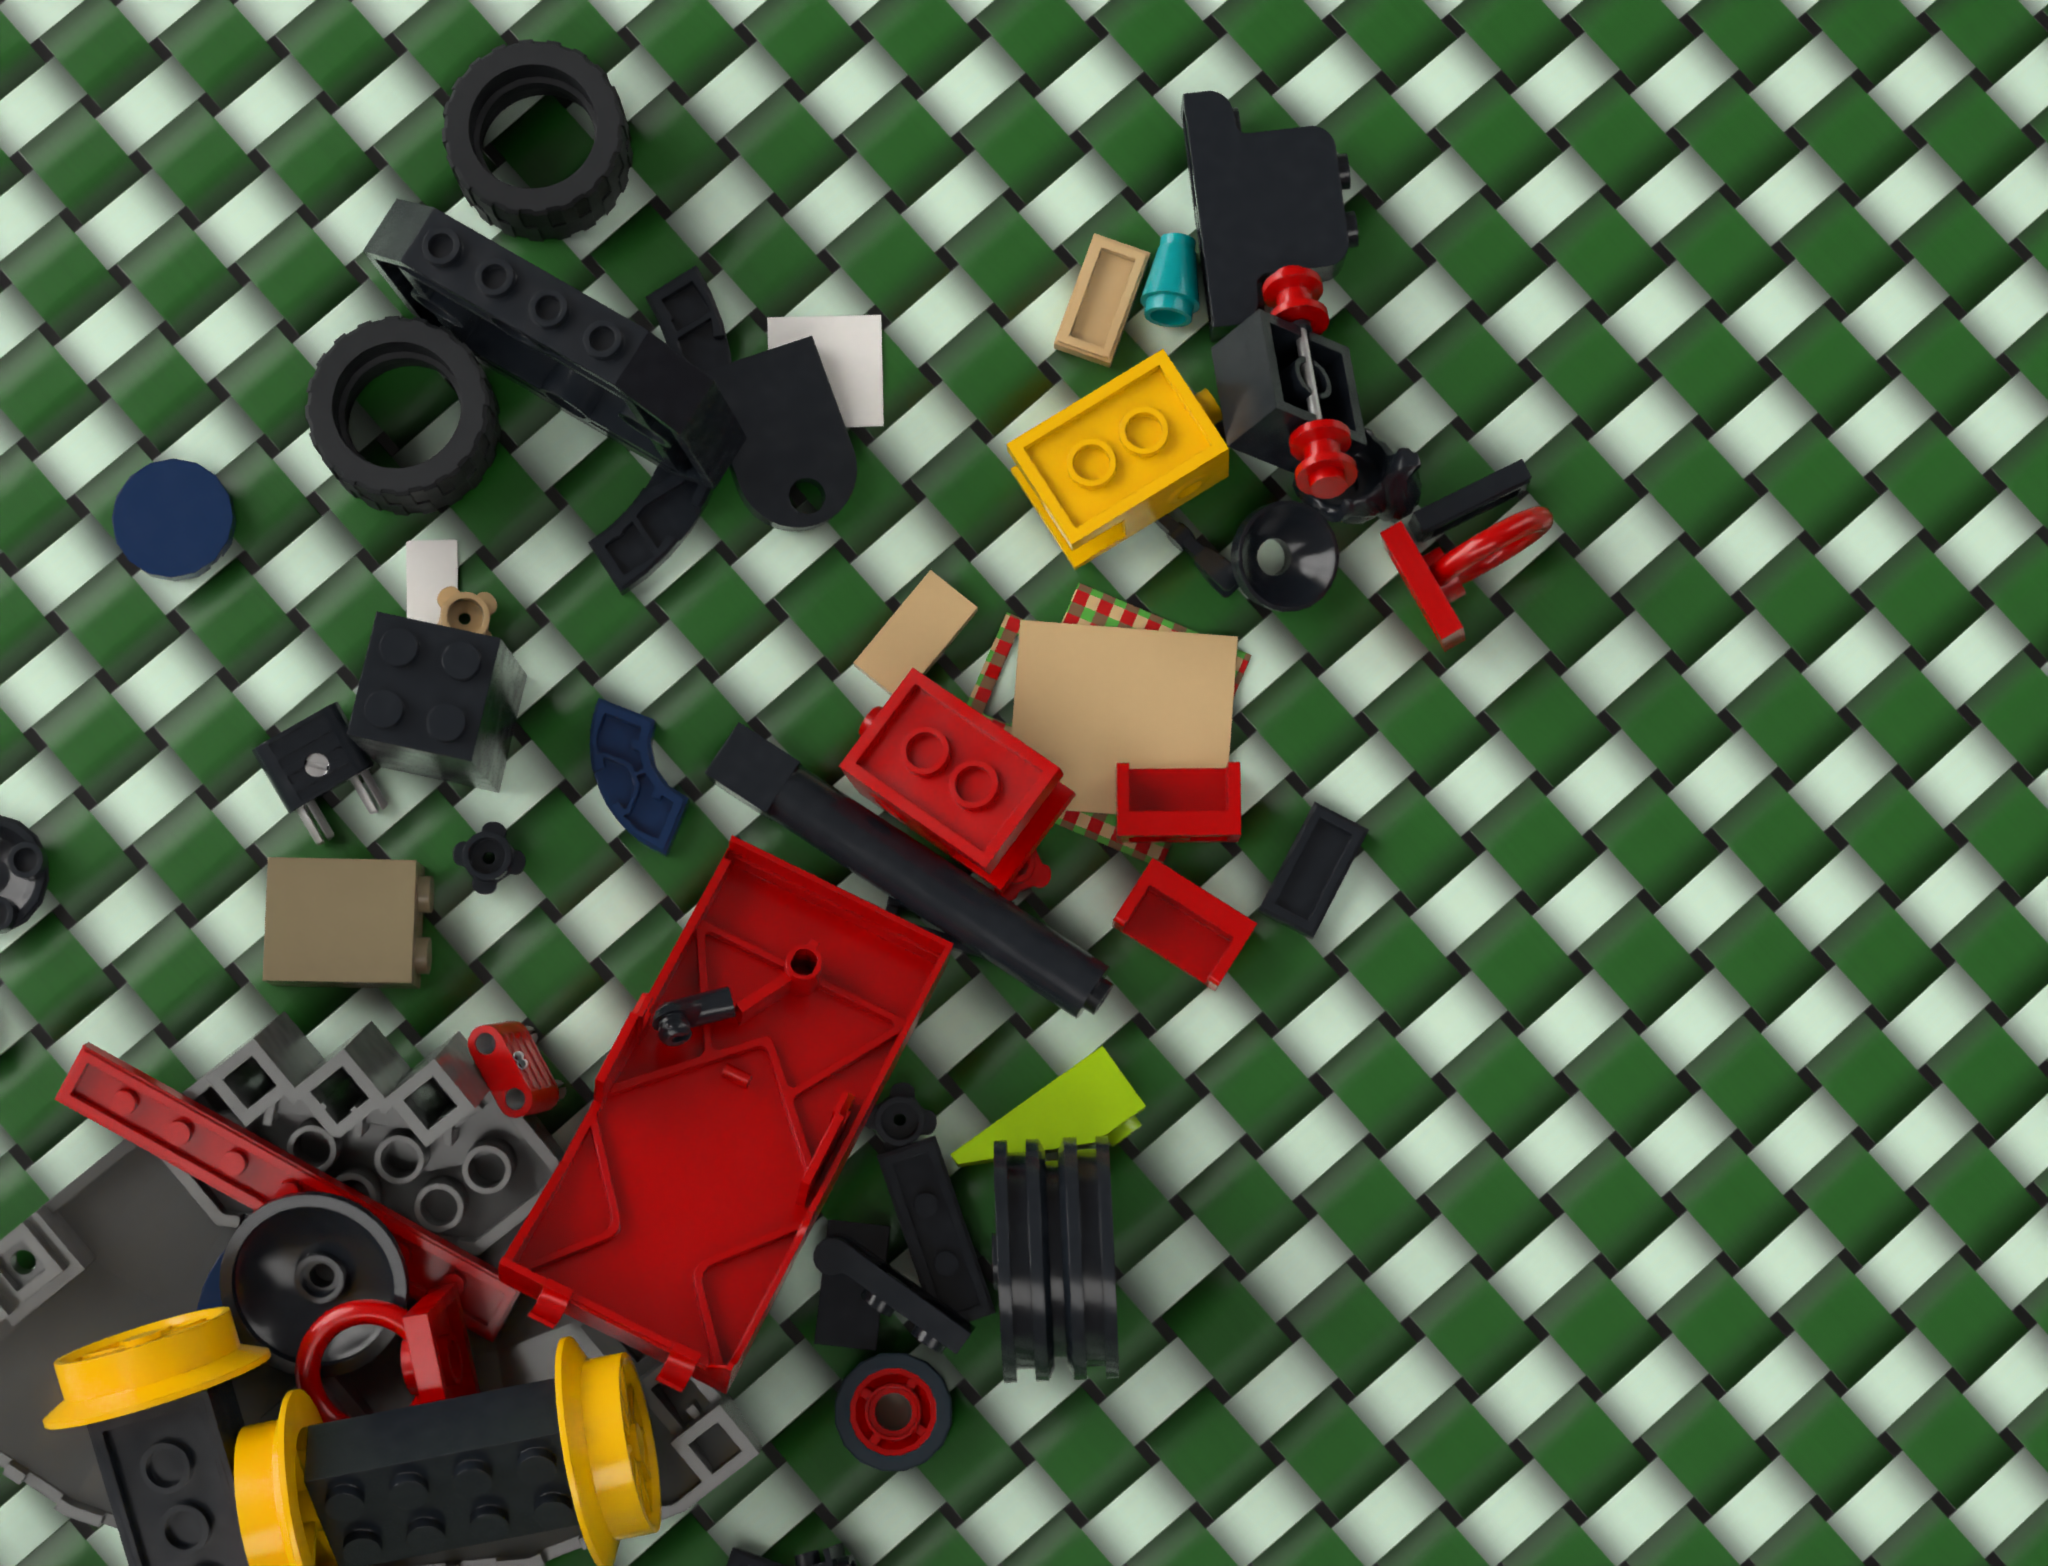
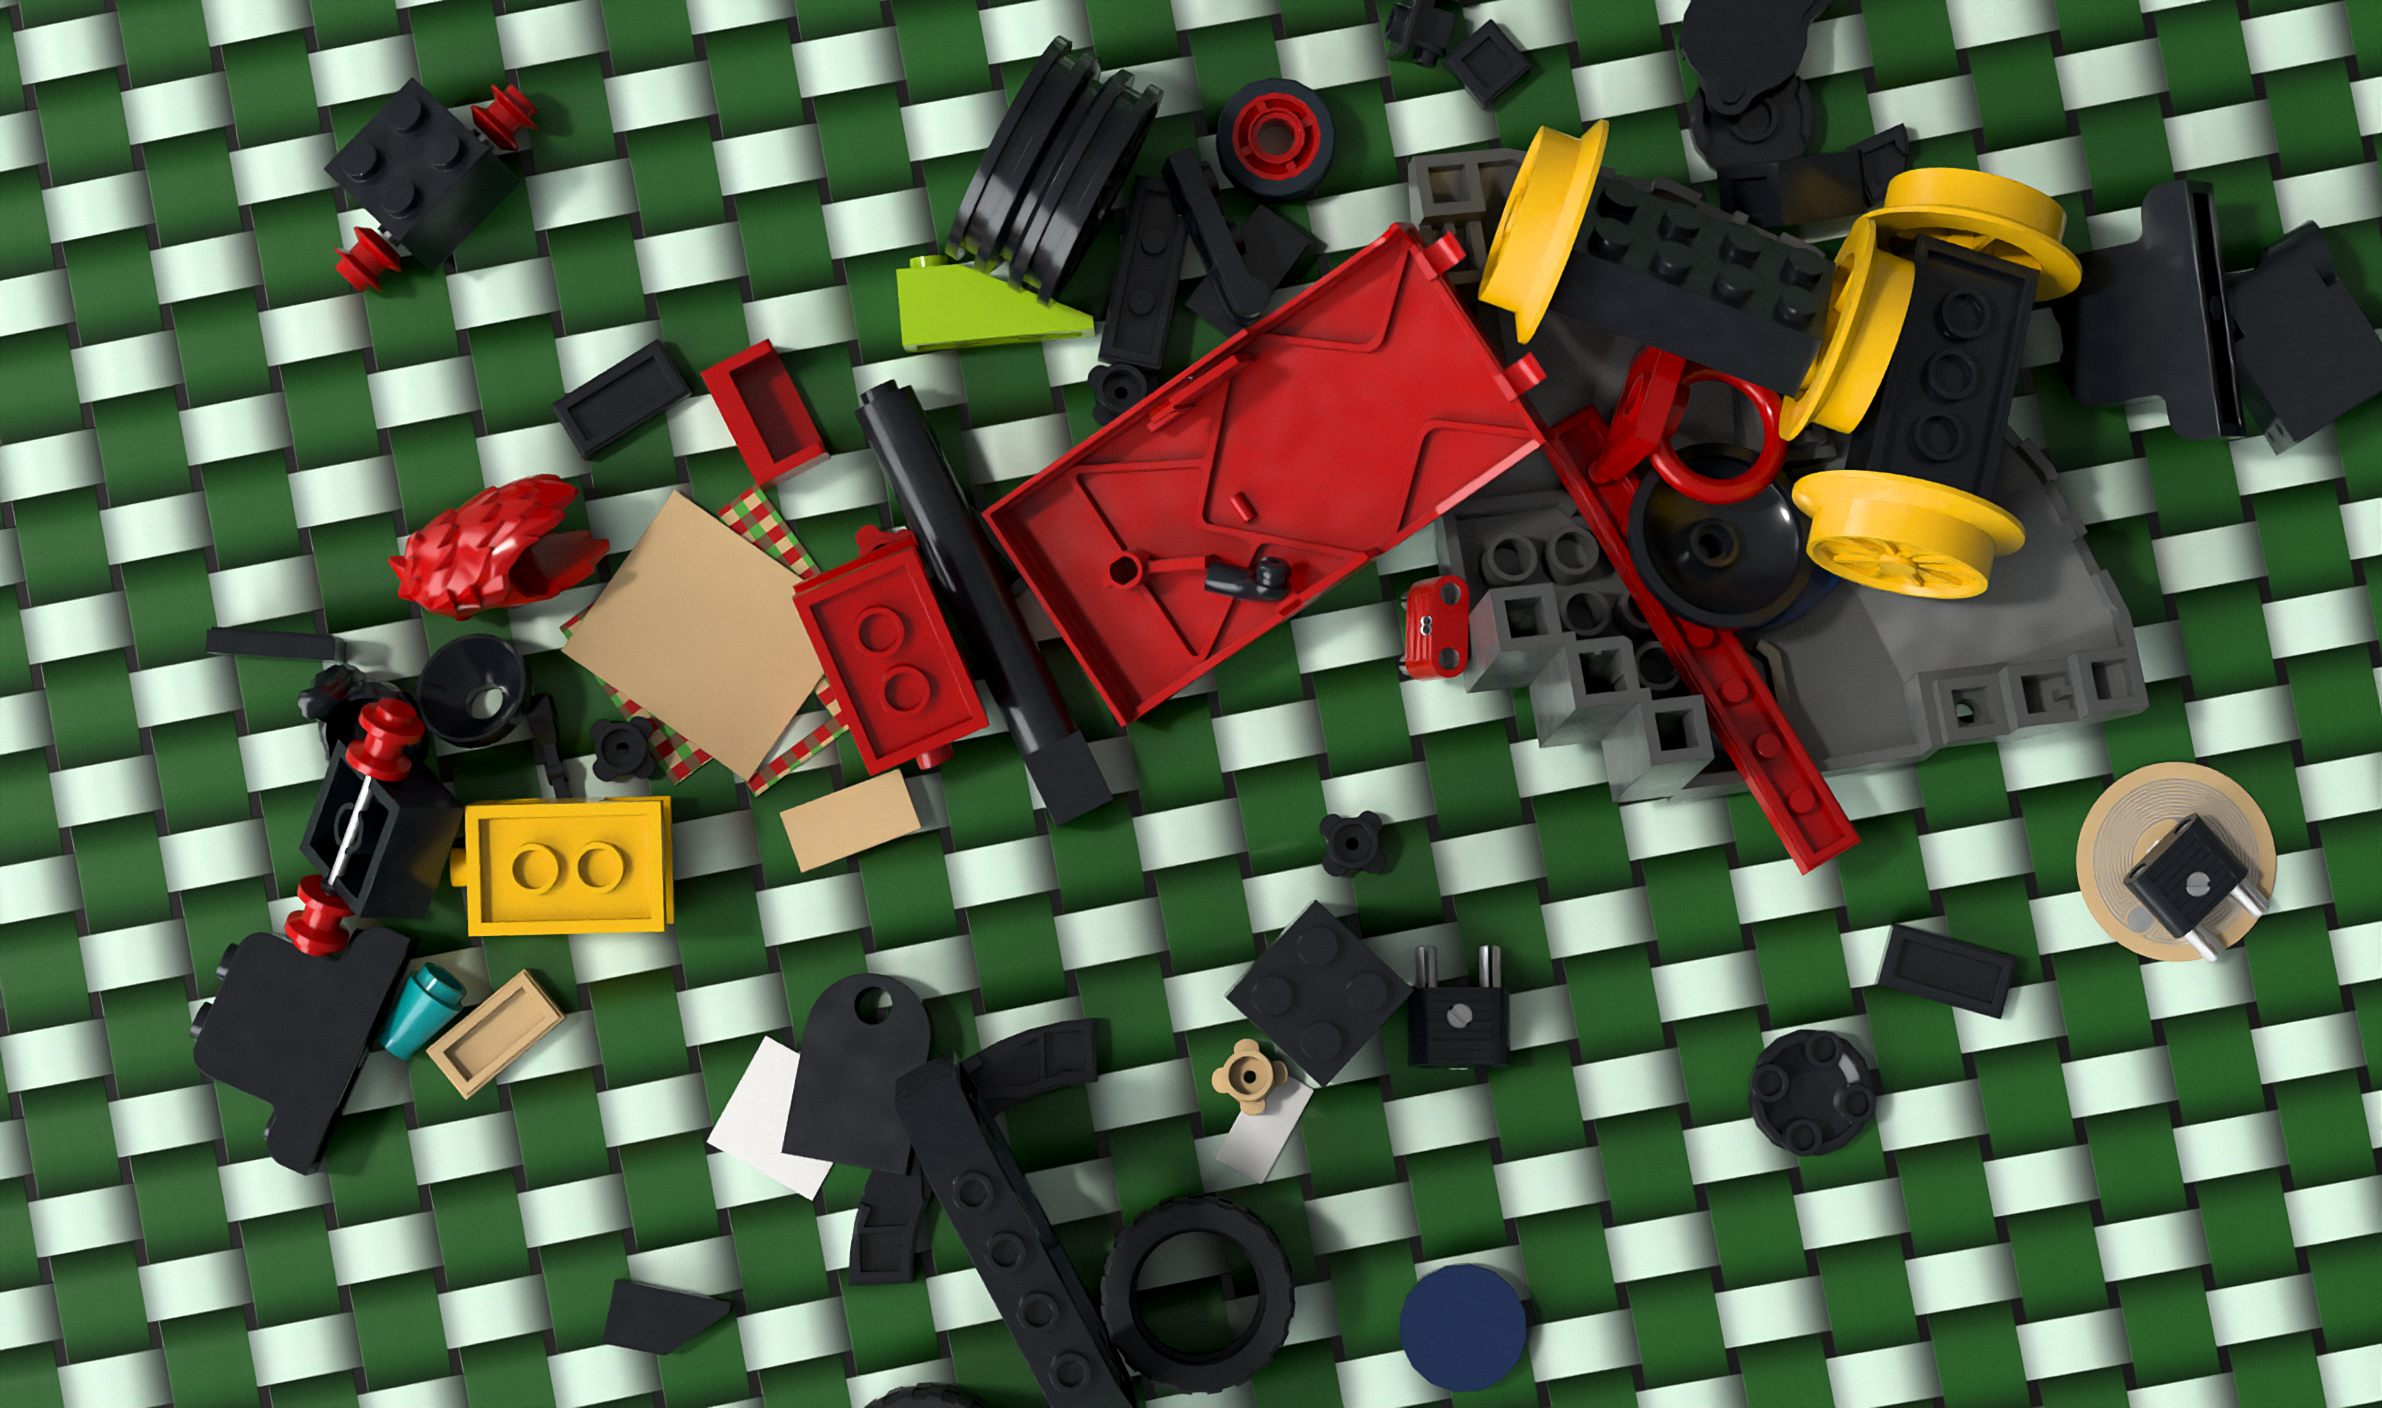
camera: 150 degrees left, 5 degrees up
dark tan brick [262,857,434,989] -> none
dark blue tile [590,698,690,857] -> none
red panel [1115,762,1241,843] -> none
red tile [1380,506,1553,652] -> none
none -> black brick [324,77,539,293]
none -> red head [388,474,610,622]
none -> black plate [590,716,656,782]
none -> black tile [602,1278,733,1356]

